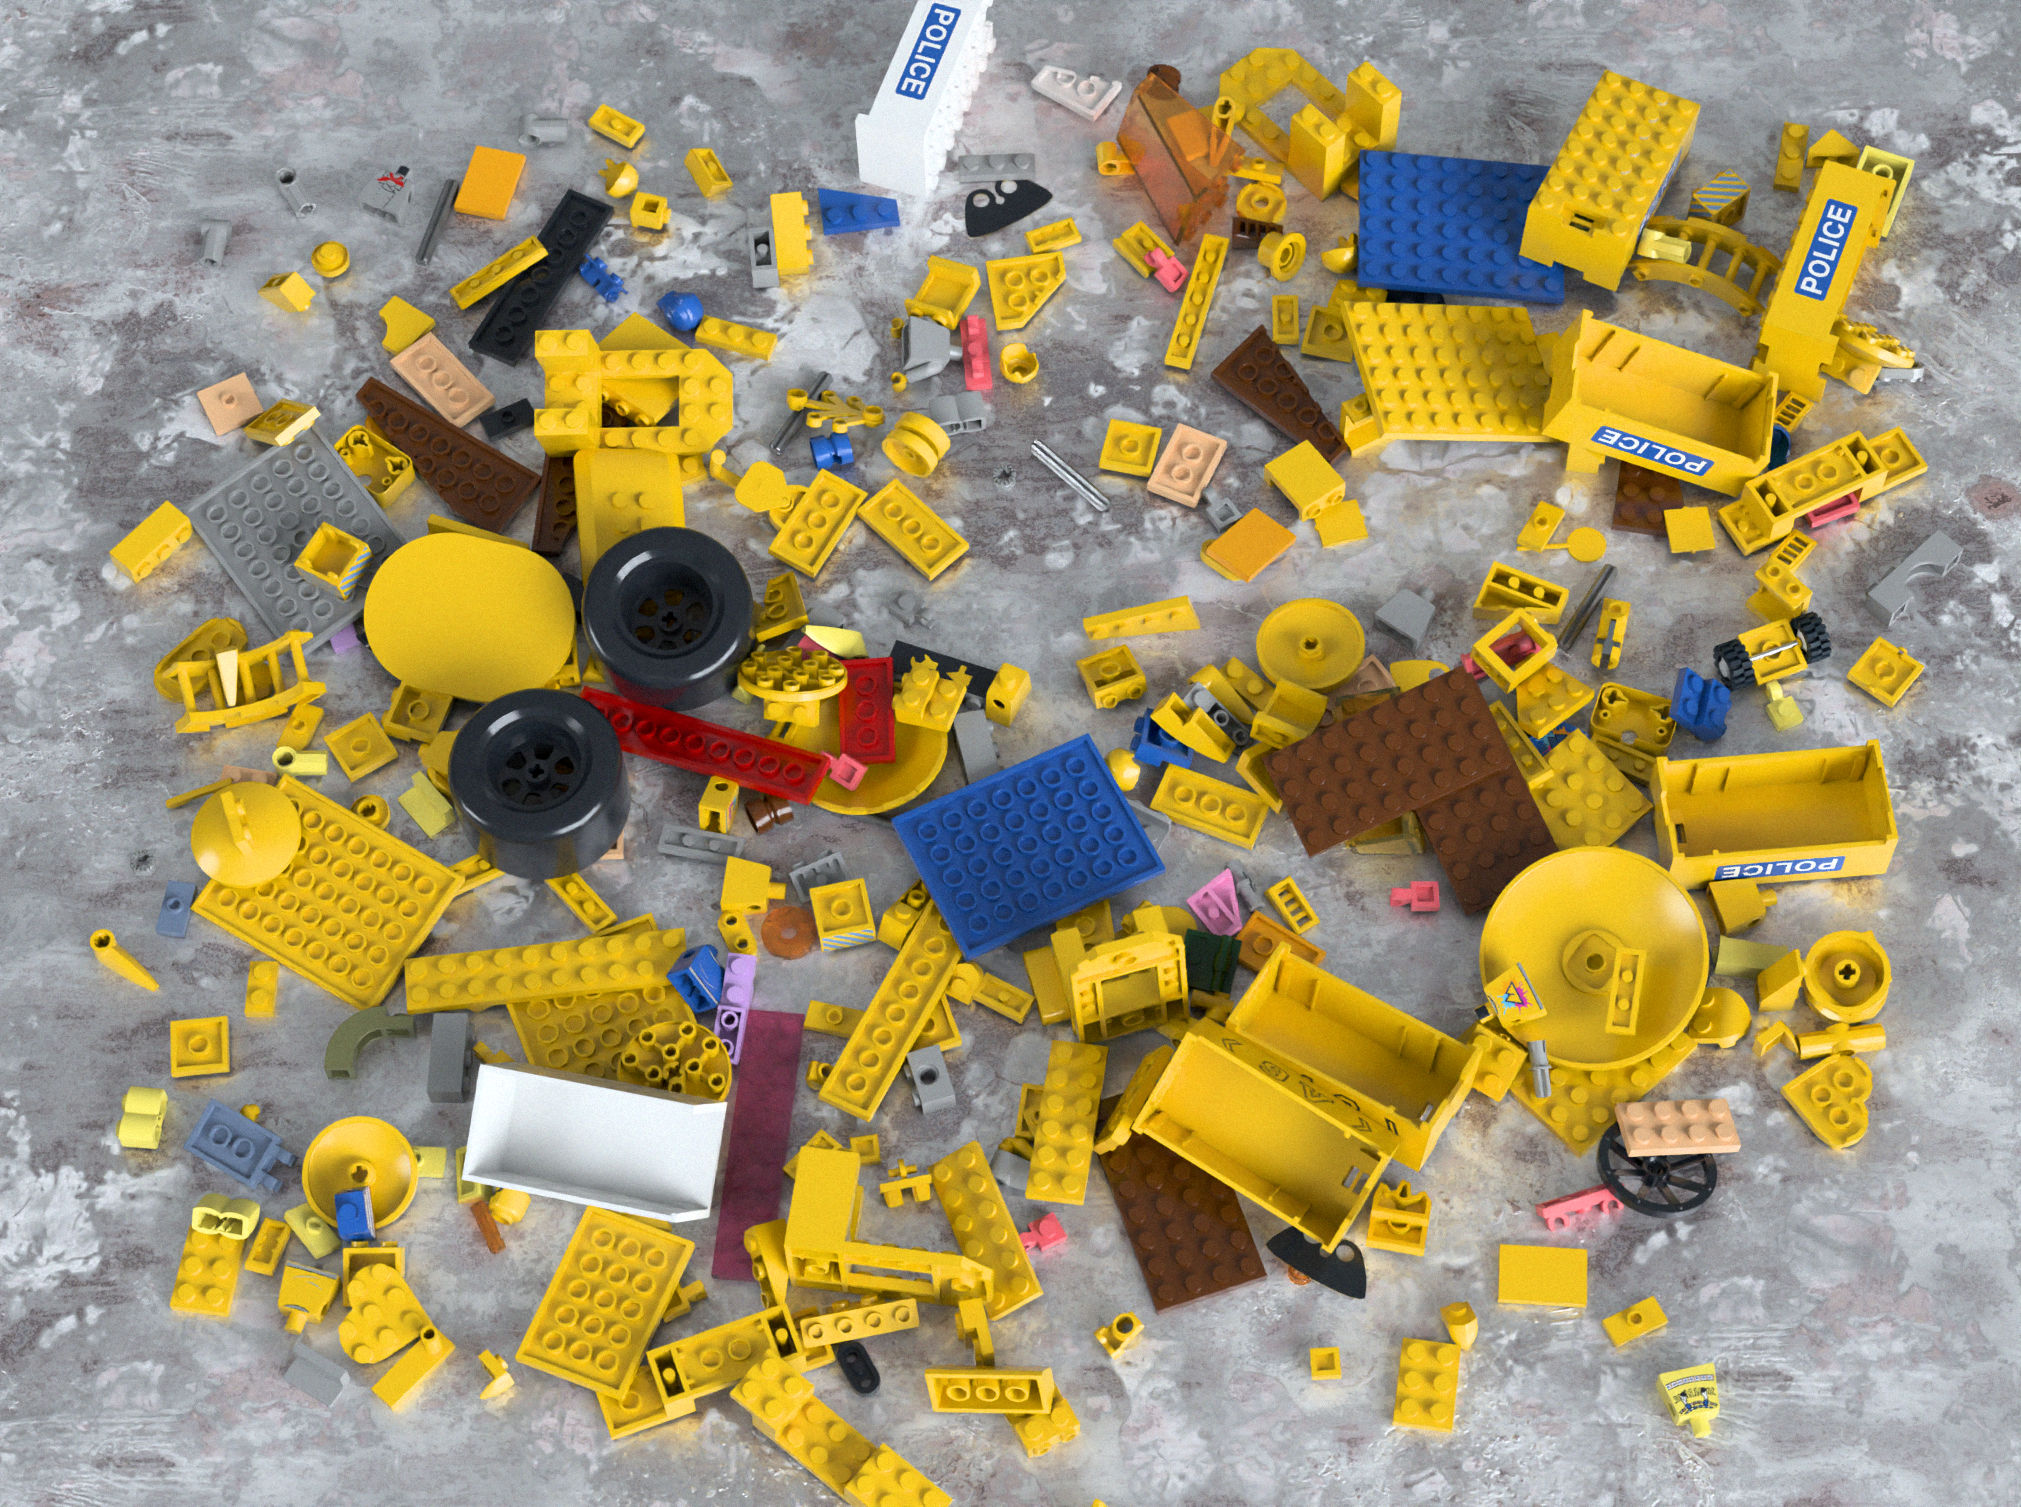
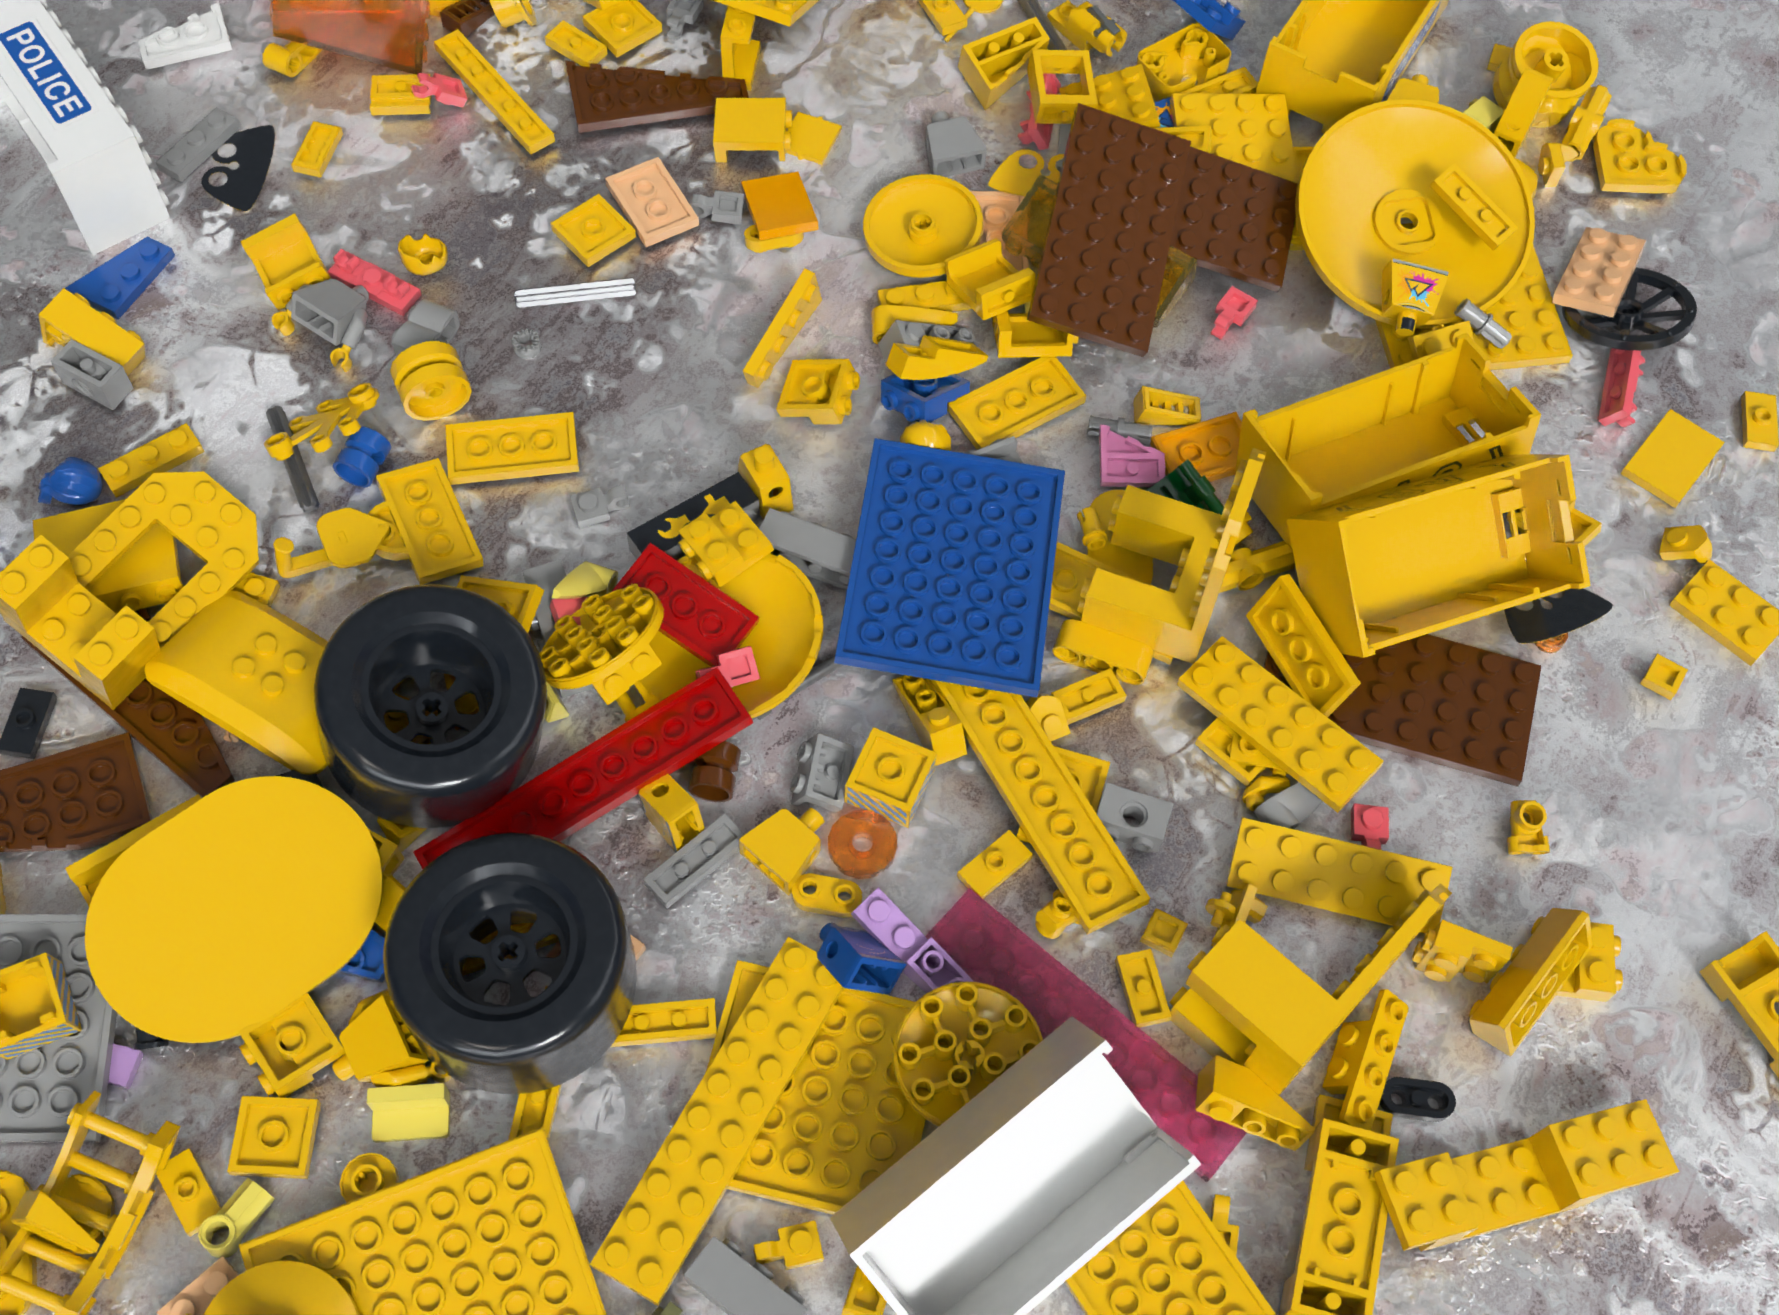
camera: 60 degrees left, 0 degrees up
yellow plate [985,251,1066,331] -> none

